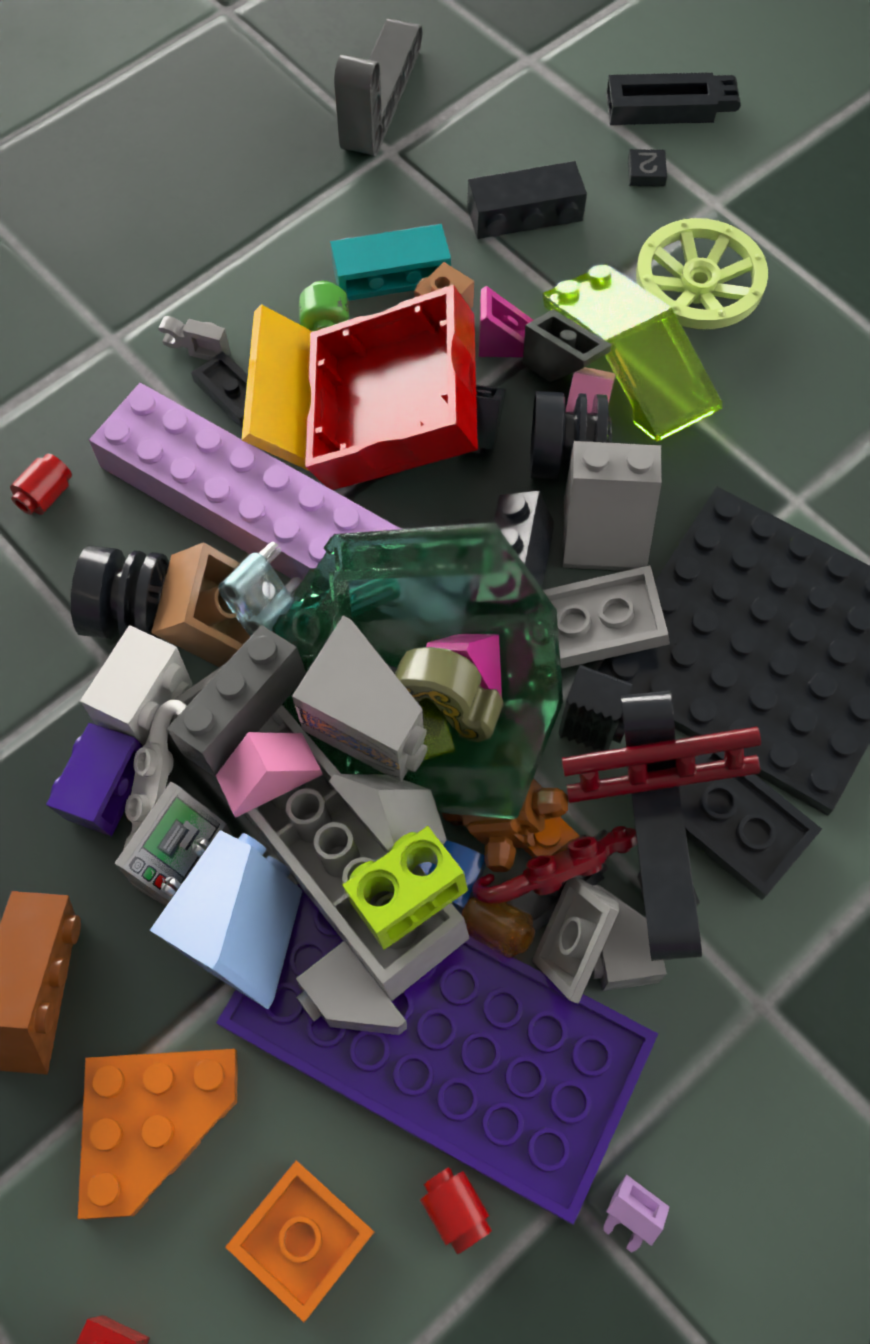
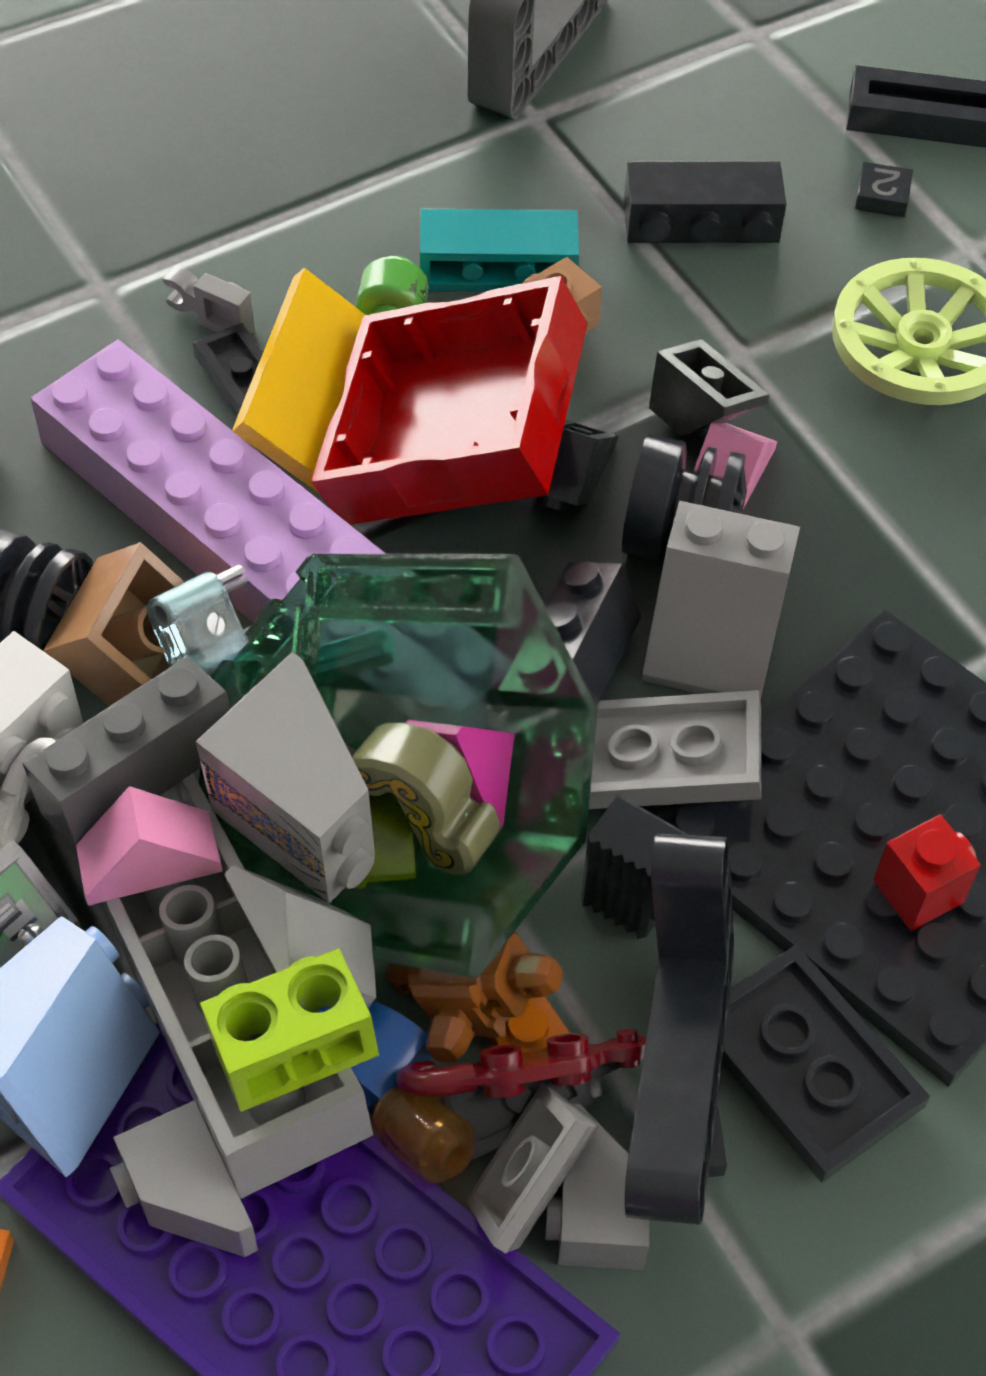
camera: 10 degrees right, 10 degrees down
dark pink slope [479,286,533,358] -> none
clear neon green windscreen [542,264,723,442] -> none
dark red bar [562,726,761,803] -> none
none -> red brick [873,814,981,931]

